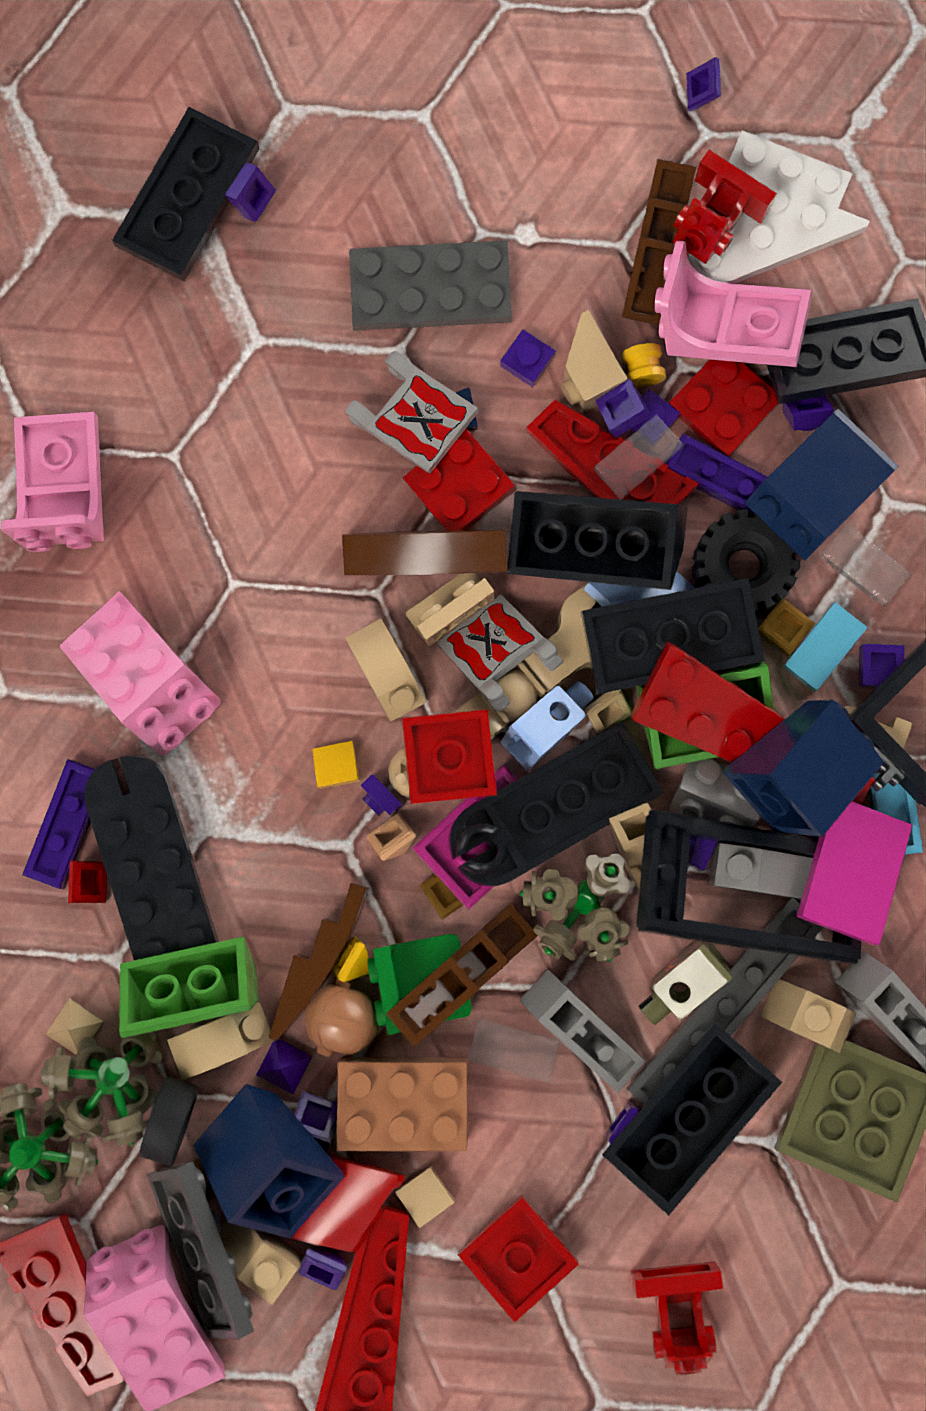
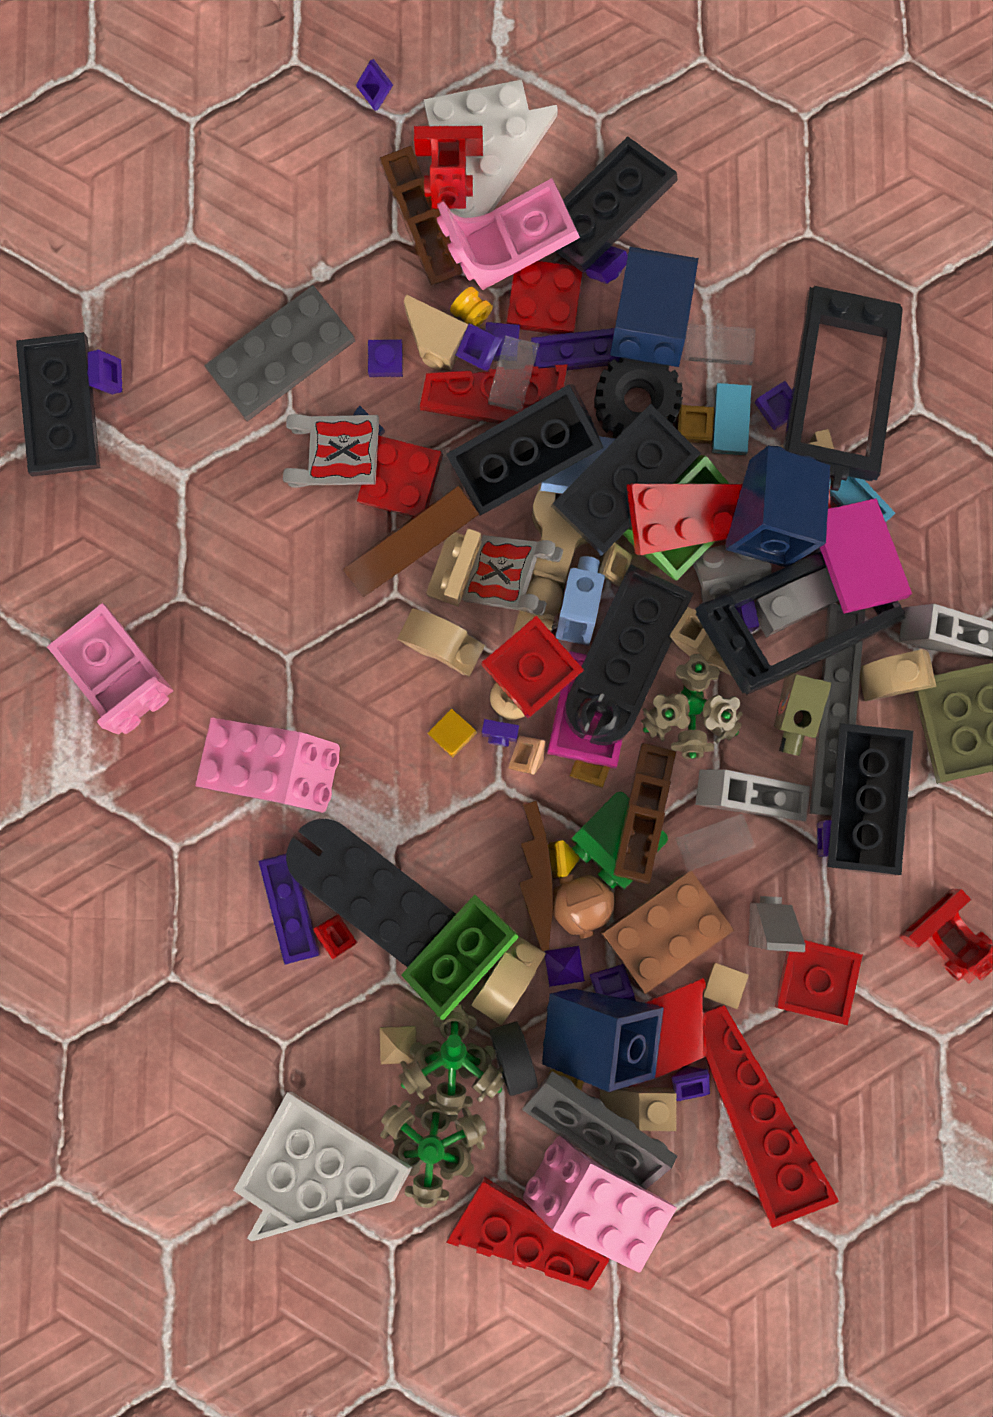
camera: 40 degrees left, 0 degrees up
none -> light grey slope [748,896,805,952]

